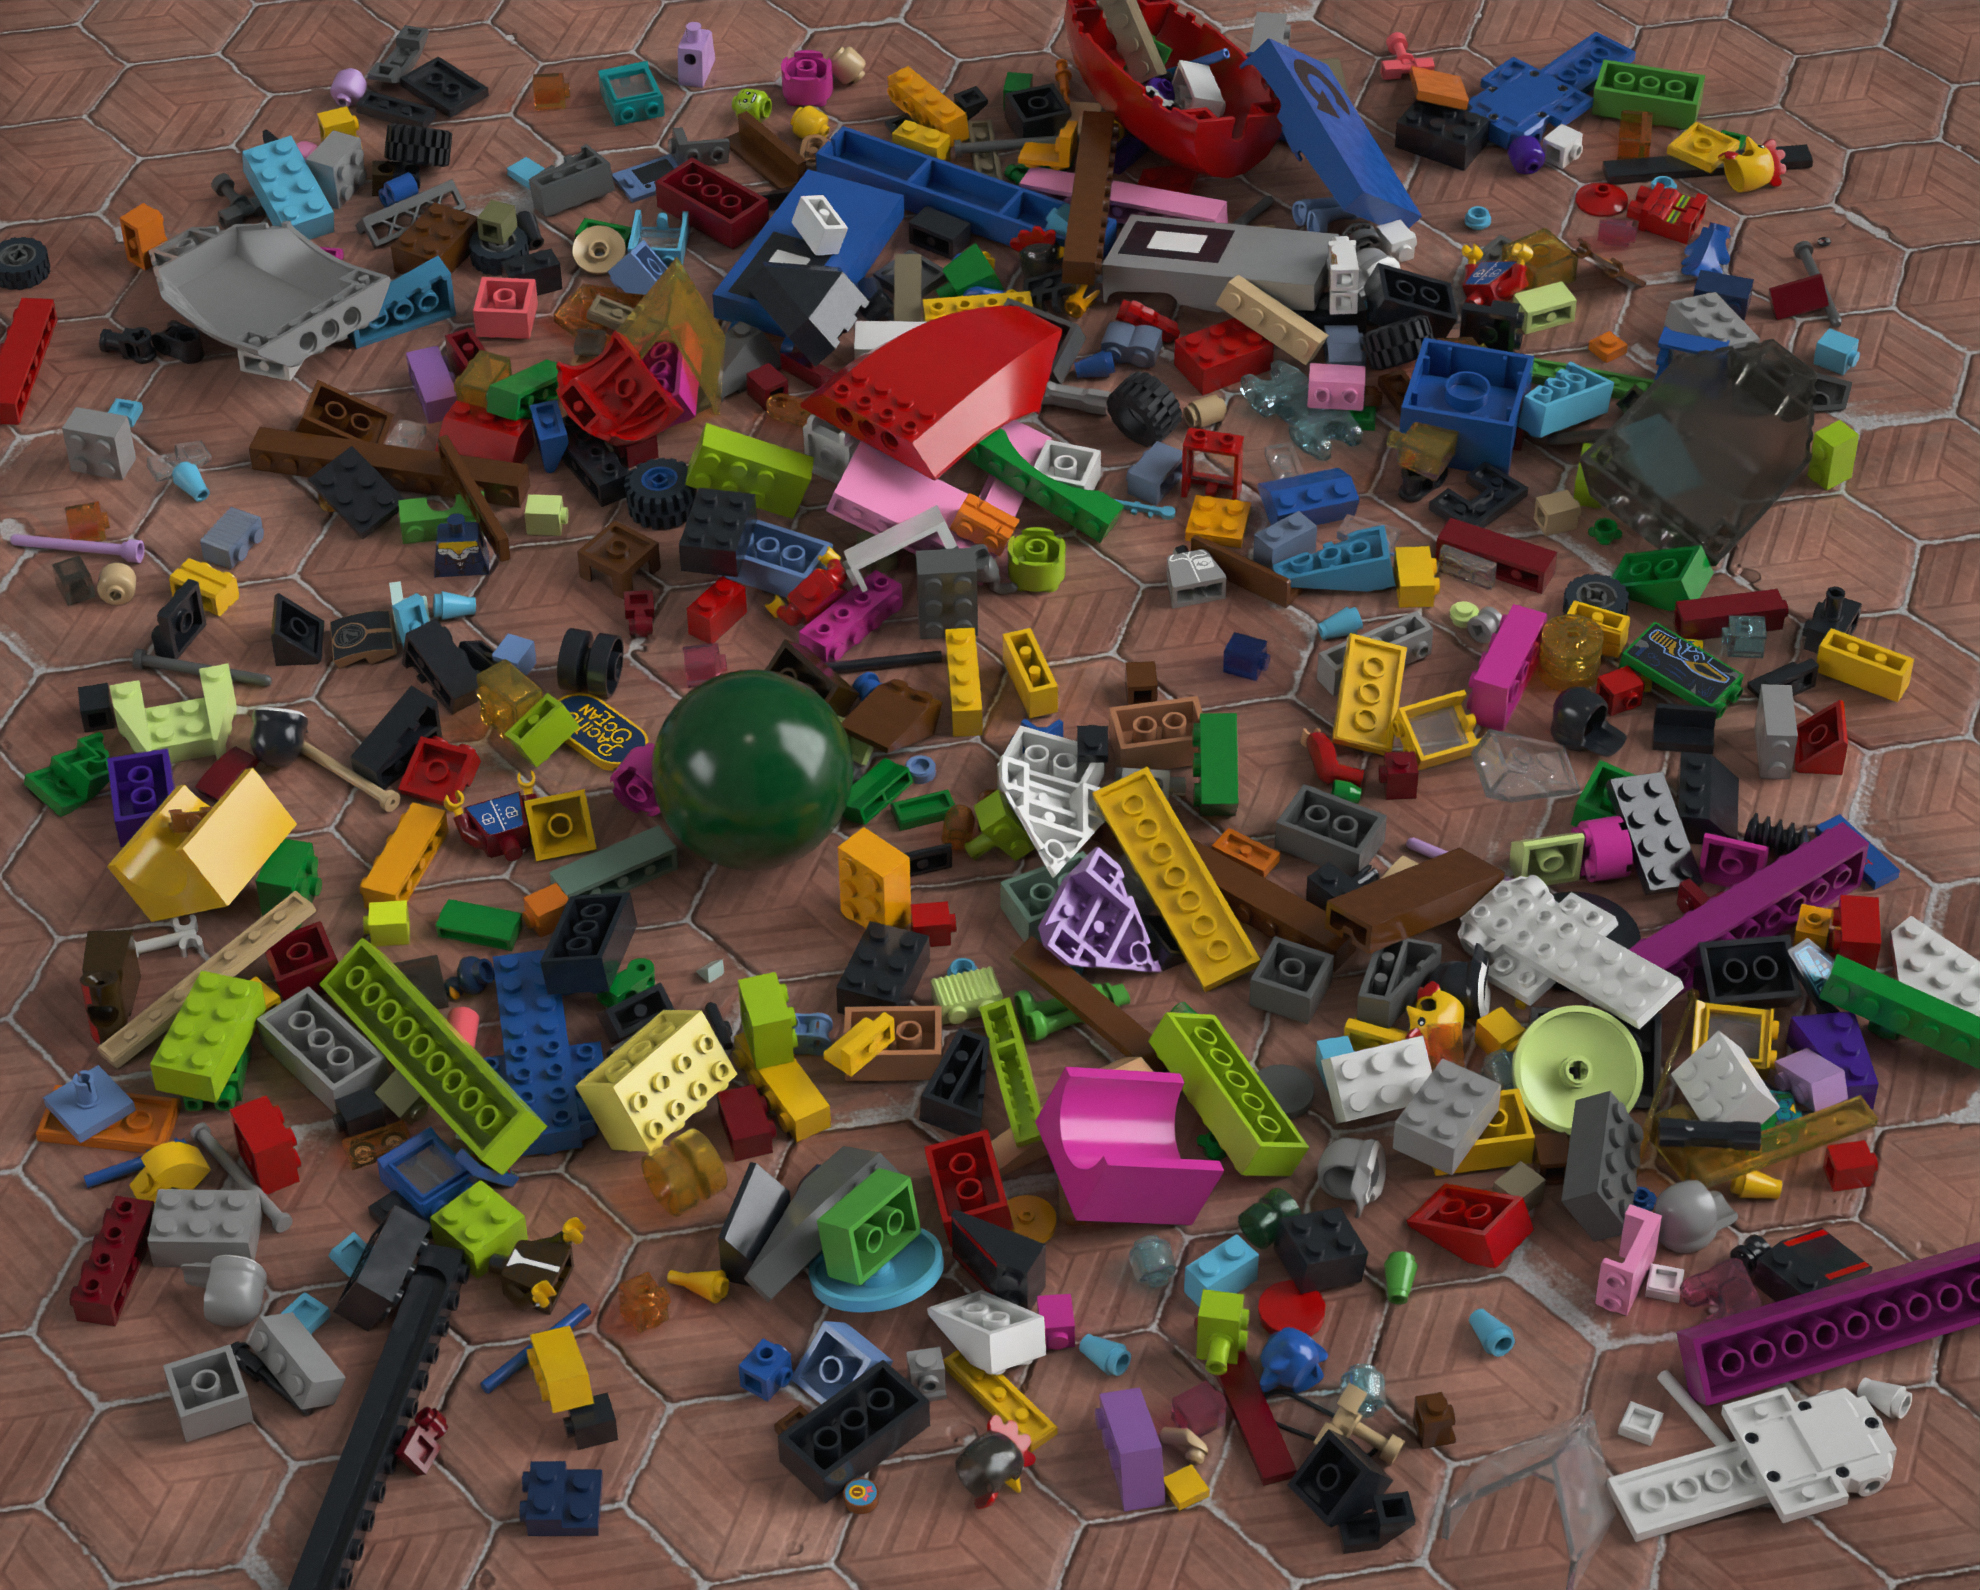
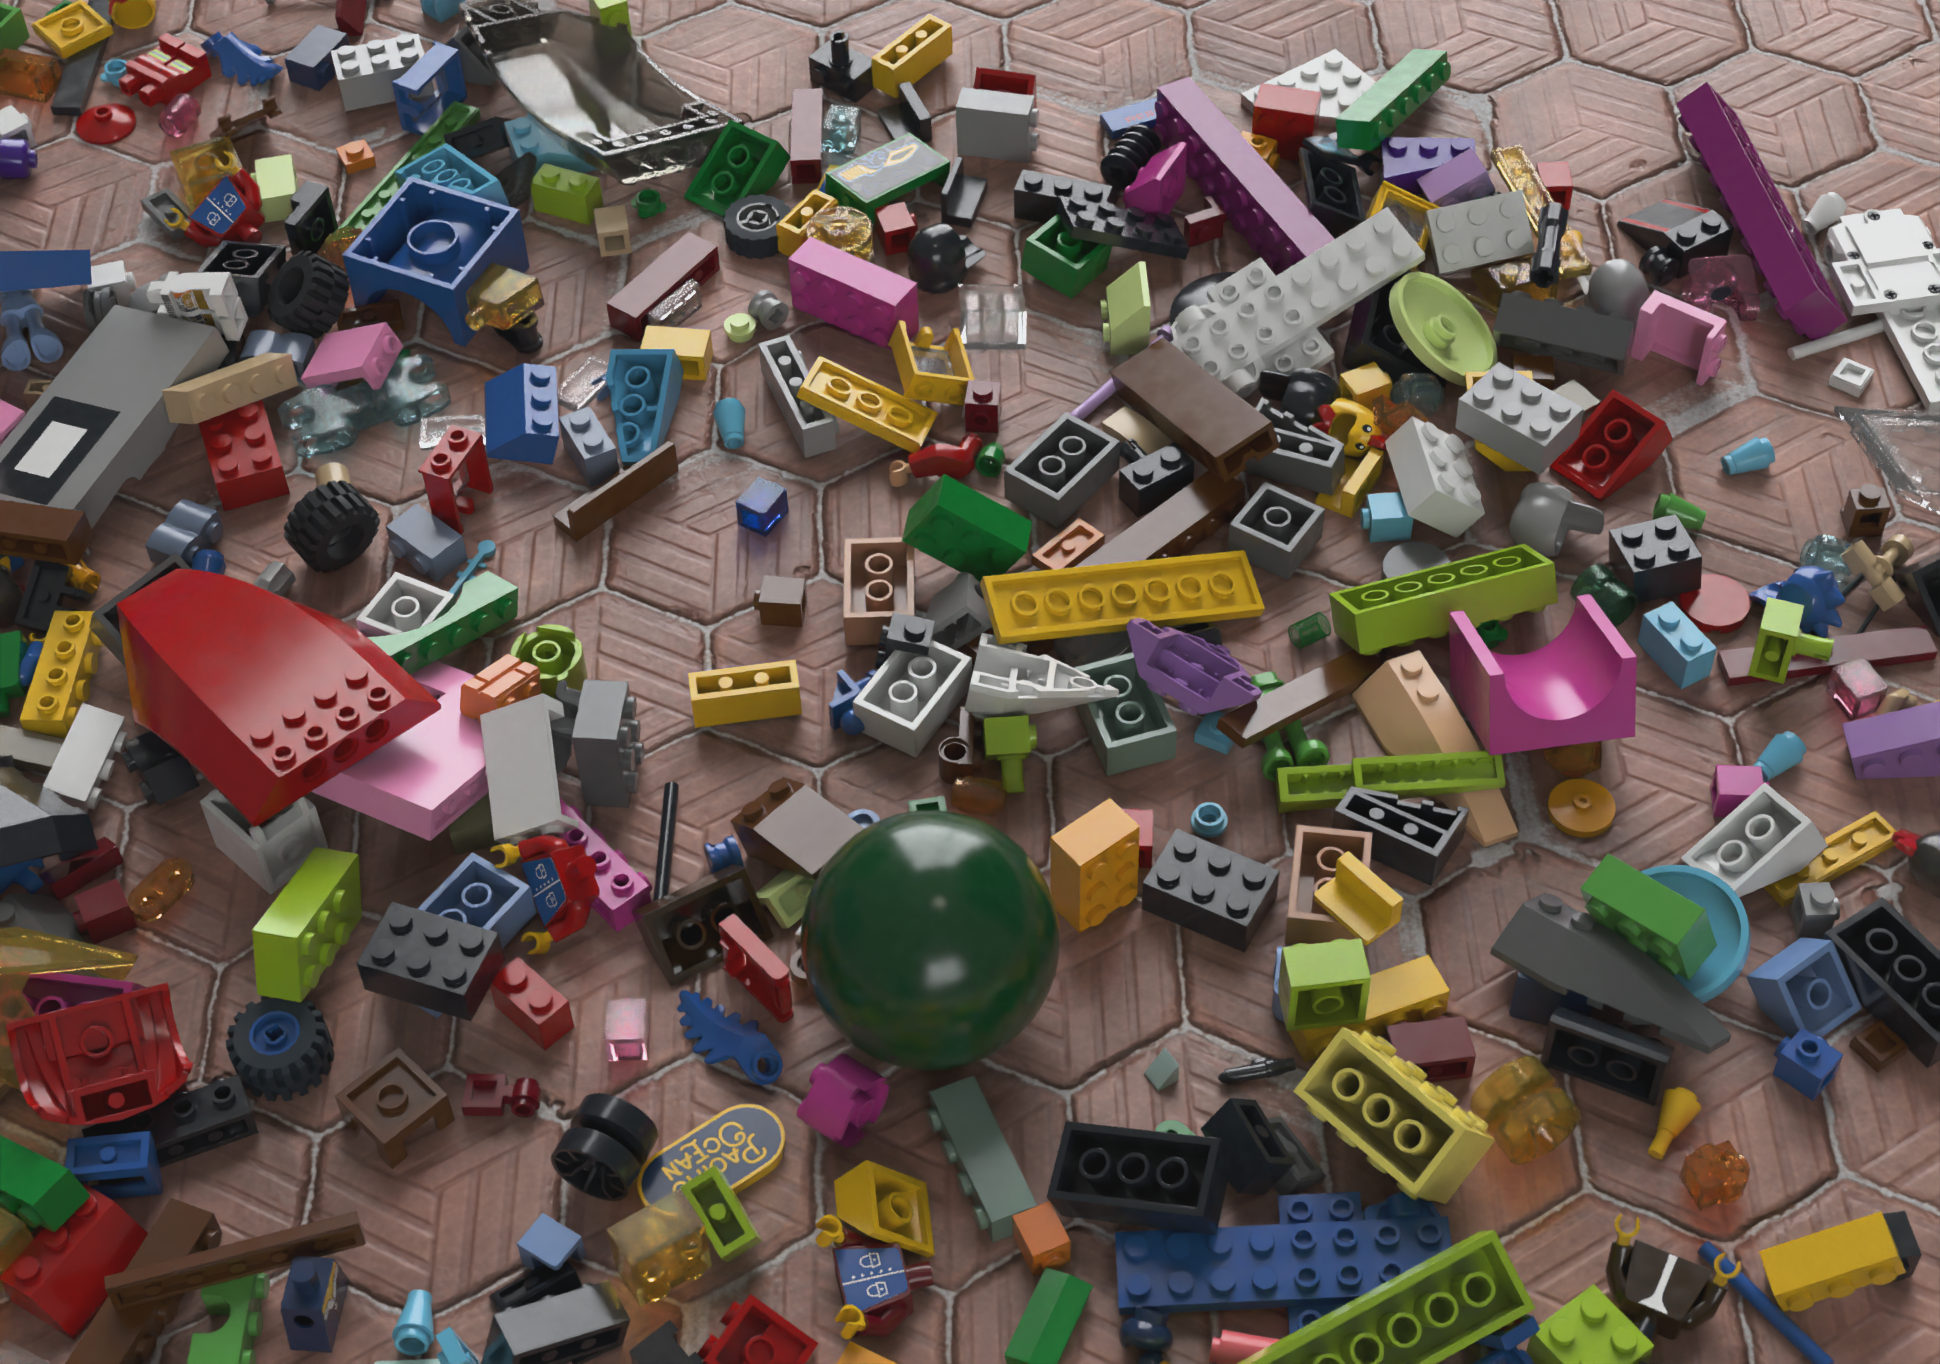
camera: 80 degrees left, 5 degrees up
yellowish green brick [524,494,568,536] -> none
black slope [904,843,952,877] -> none
red brick [924,1129,1015,1247] -> none
yellowish green brick [931,966,1003,1025] -> none
yellow brick [945,628,983,737] -> none
black slope [951,1209,1046,1311] -> none
red rock [1115,299,1180,343] -> none
clear light blue head [1128,1235,1177,1288] -> none
light grey torso [1166,545,1226,609] -> none
light orange plate [1185,495,1252,548] -> none
black plate [1429,462,1529,528] -> none
medium azure plate [1464,206,1491,230] -> none
dark pink brick [1571,816,1633,882] -> none

